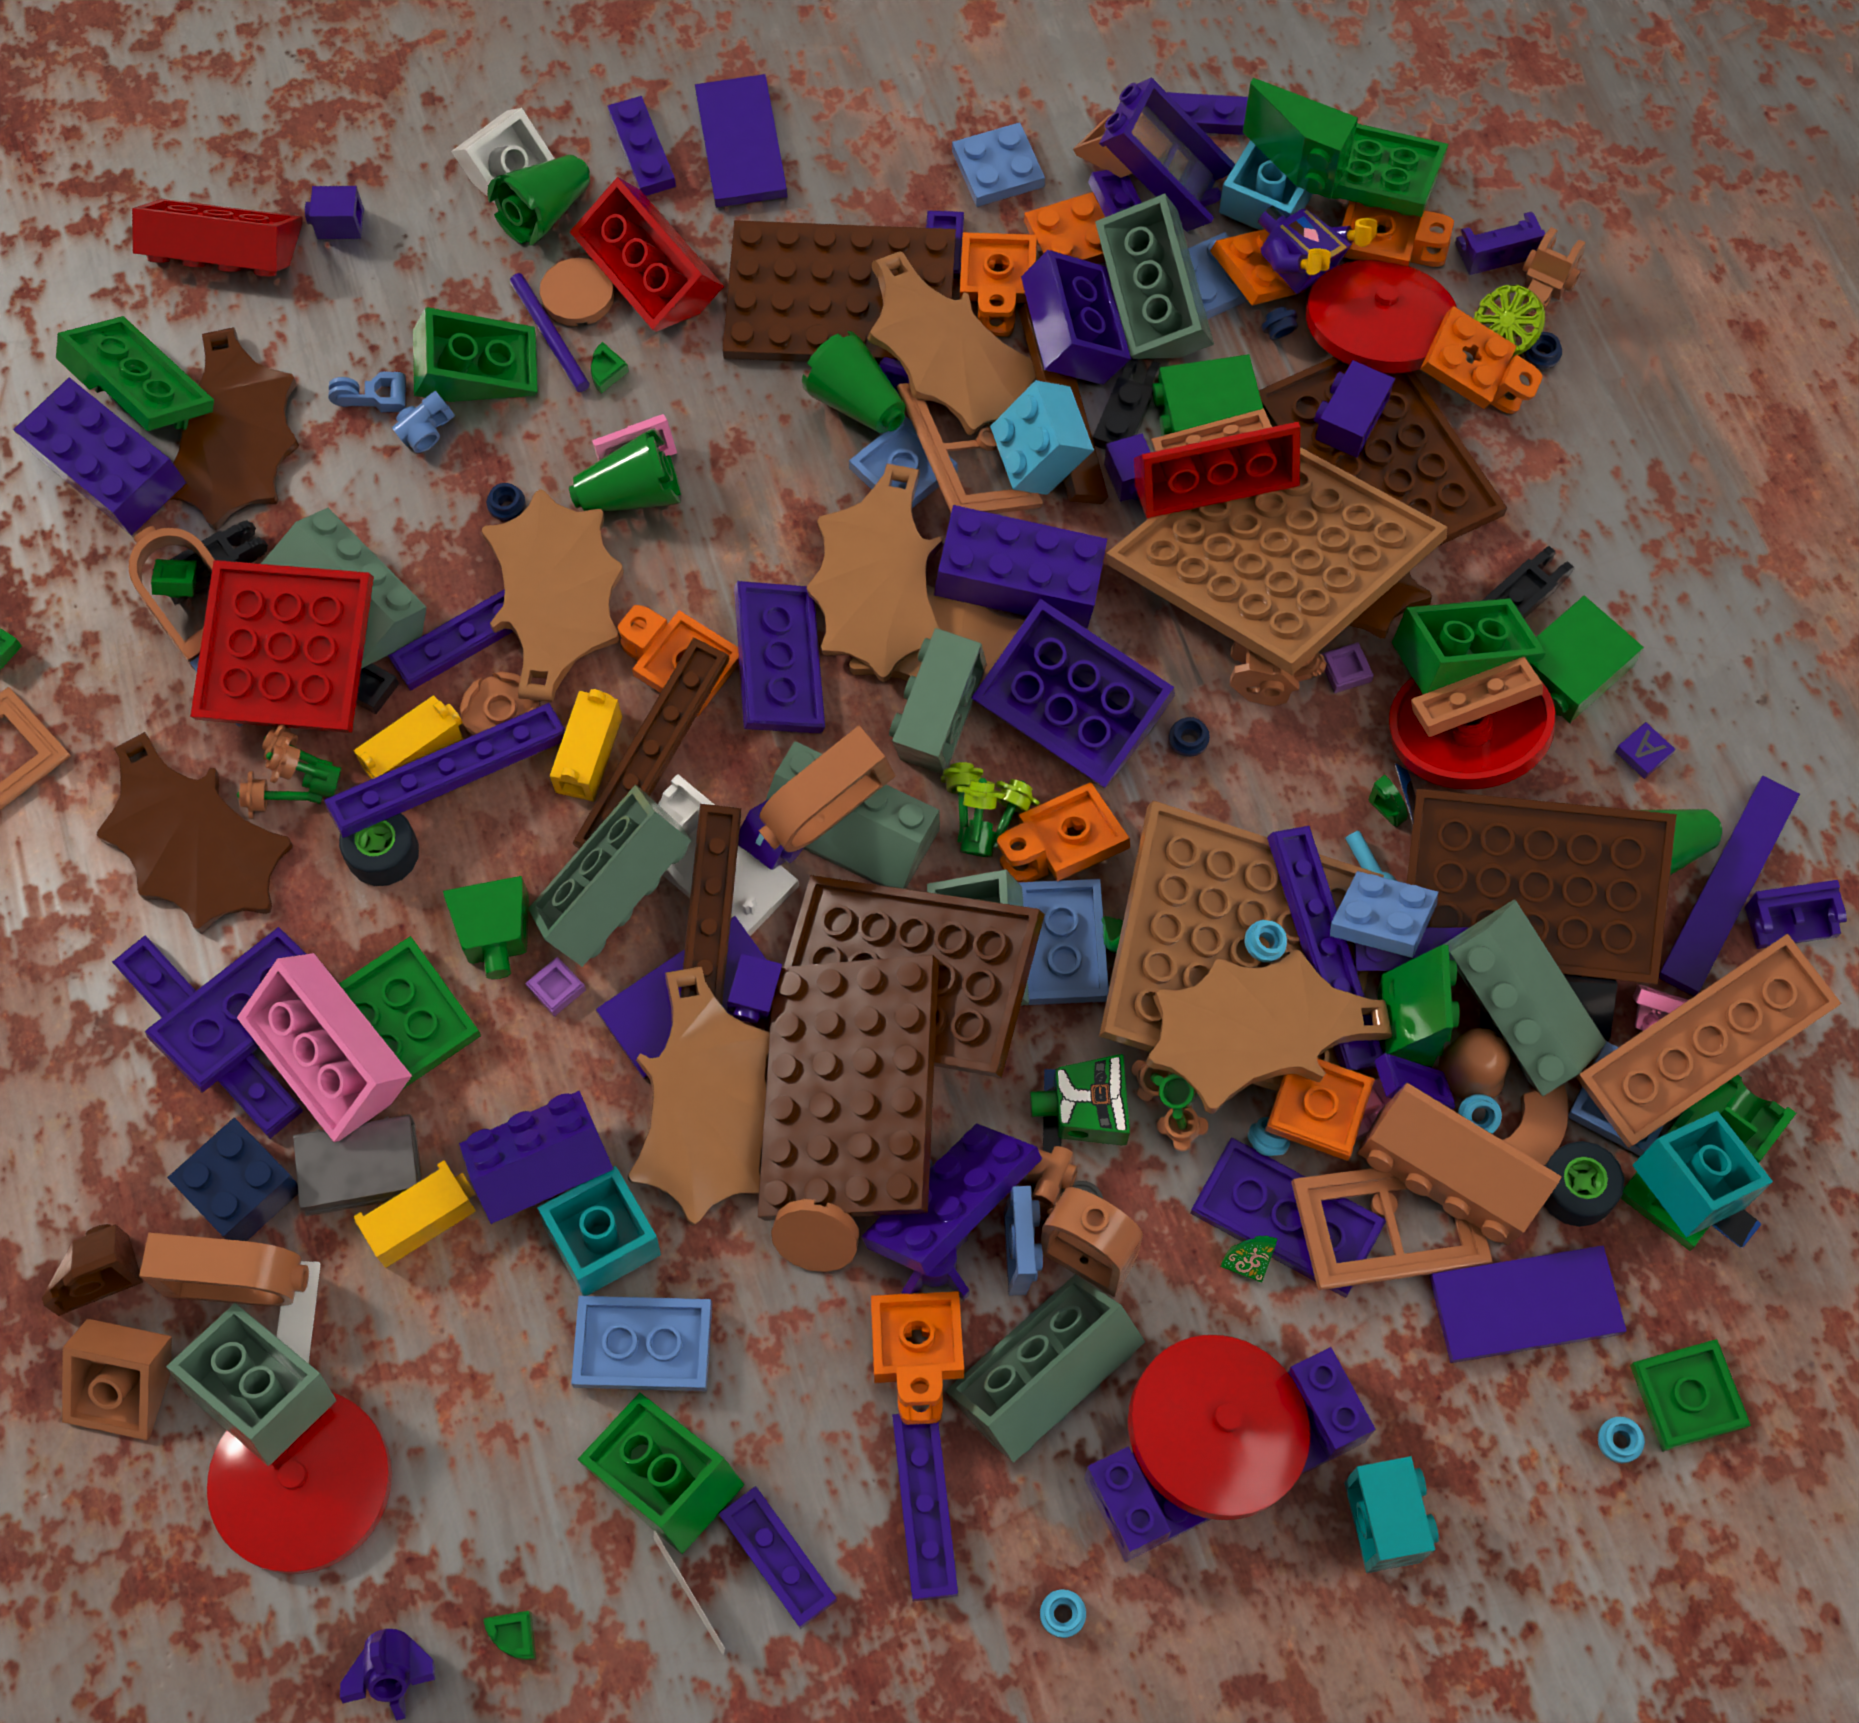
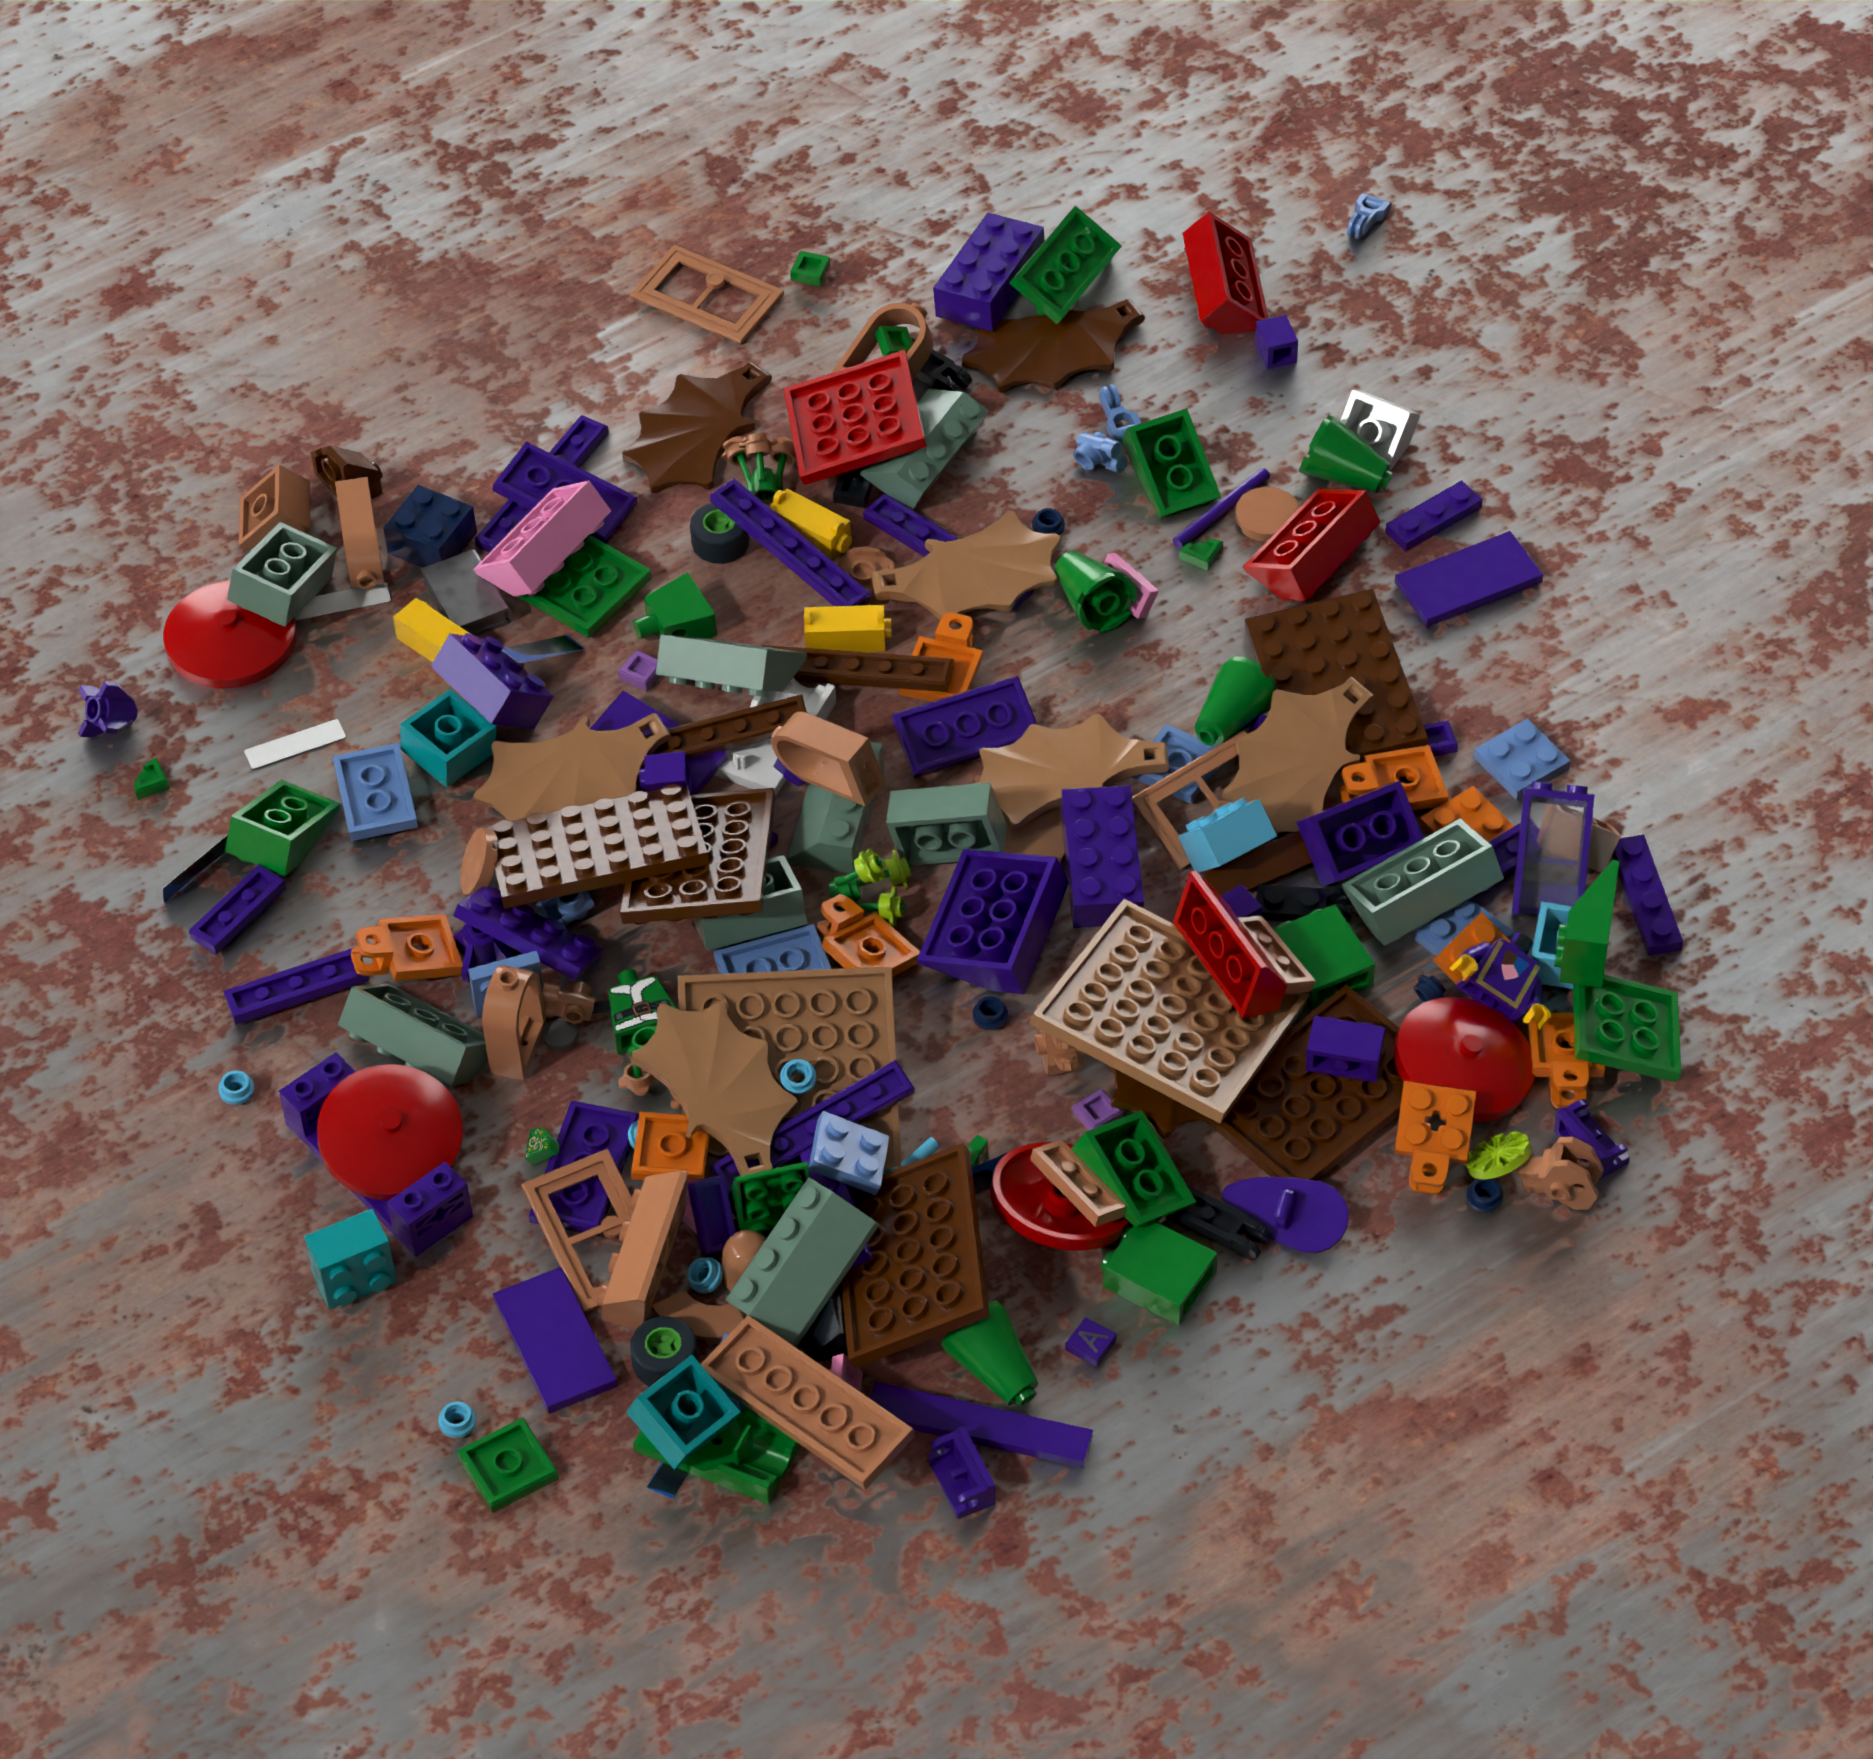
camera: 75 degrees right, 15 degrees down
none -> white sticker [244,719,346,769]
none -> black sticker [502,635,584,663]
none -> dark purple shield [1222,1177,1349,1253]
none -> medium blue piece [1347,193,1392,240]

